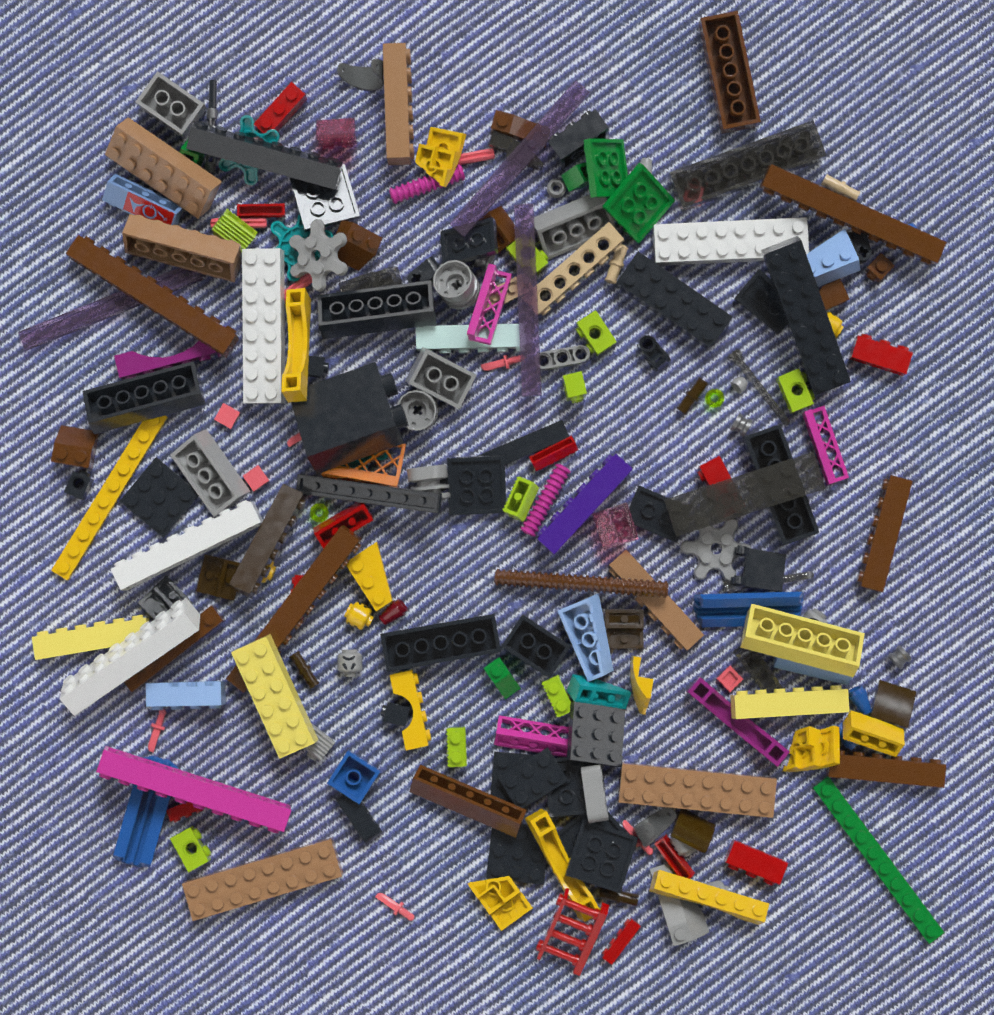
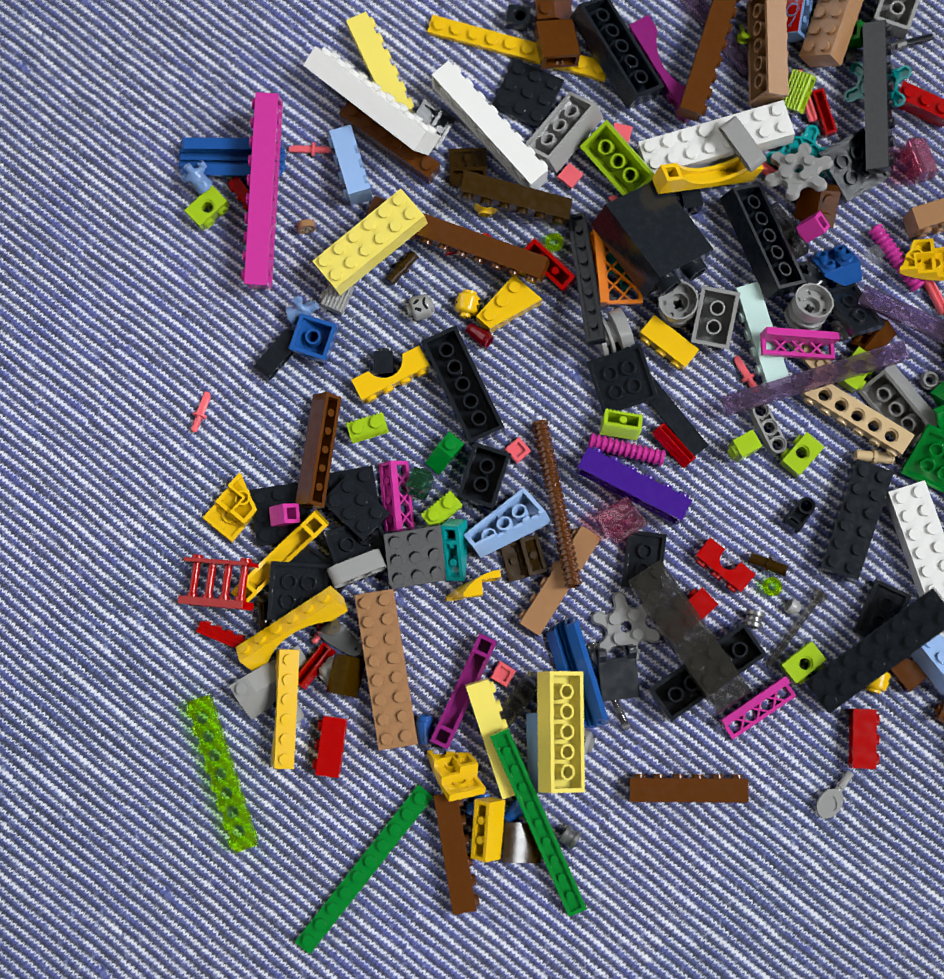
camera: 75 degrees right, 5 degrees down
medium nougat brick [182,837,343,921] -> none
none -> medium blue piece [180,160,212,194]
none -> clear neon green brick [185,695,260,853]
none -> yellow arch [236,586,348,671]
none -> dark pink brick [269,503,300,526]
none -> medium blue piece [286,295,319,325]
none -> medium nougat tile [296,219,316,234]
none -> clear green brick [405,467,435,500]
none -> blue cone [415,714,434,744]
none -> green plate [490,727,587,917]
none -> coral tile [504,437,531,464]
none -> reddish brown brick [534,19,580,69]
none -> lime slope [580,120,655,196]
none -> yellow brick [639,315,699,371]
none -> red arch [694,537,756,594]
none -> light grey beam [719,116,767,172]
none -> lime hand [736,24,751,44]
none -> dark pink brick [796,211,830,243]
none -> blue slope [810,244,862,286]
none -> light grey piece [815,770,854,818]
none -> clear plant [863,245,885,266]

